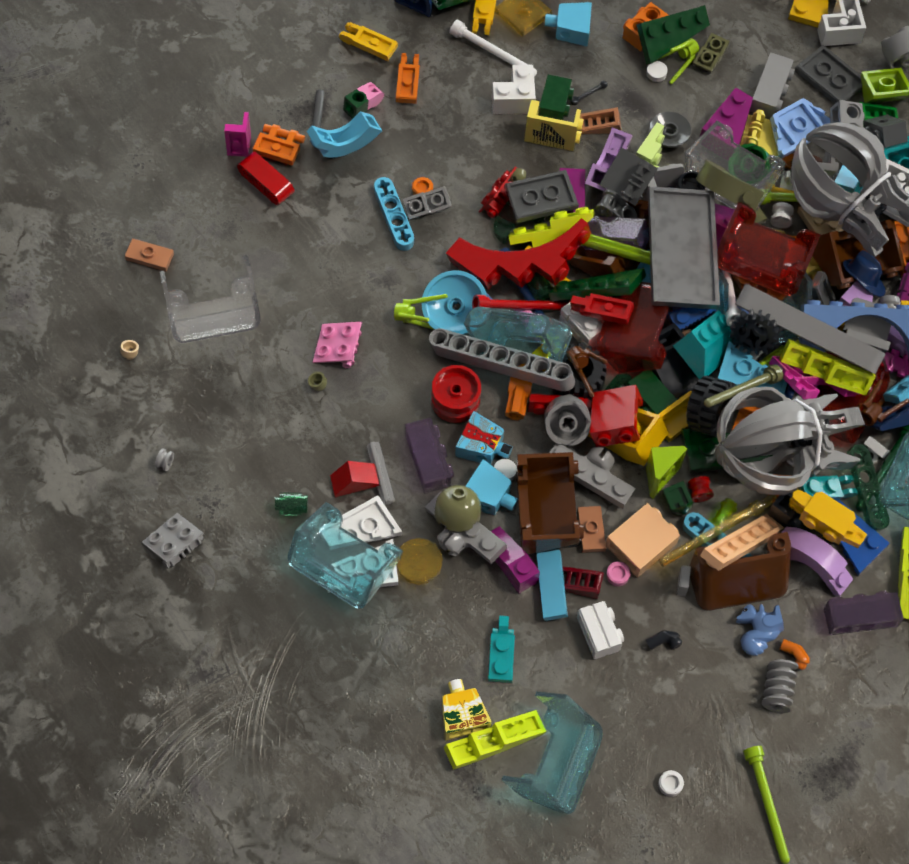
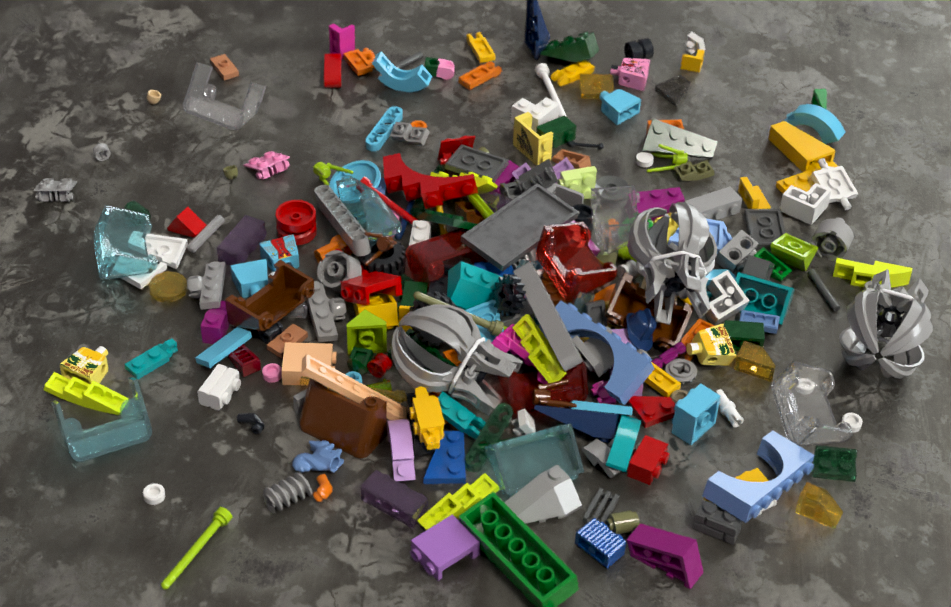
camera: 45 degrees right, 20 degrees down
olive cylinder [434,485,481,532] -> none
red hinge [570,293,634,325] -> none
olive arch [696,159,764,212] -> none
none -> yellow panel [738,177,771,209]

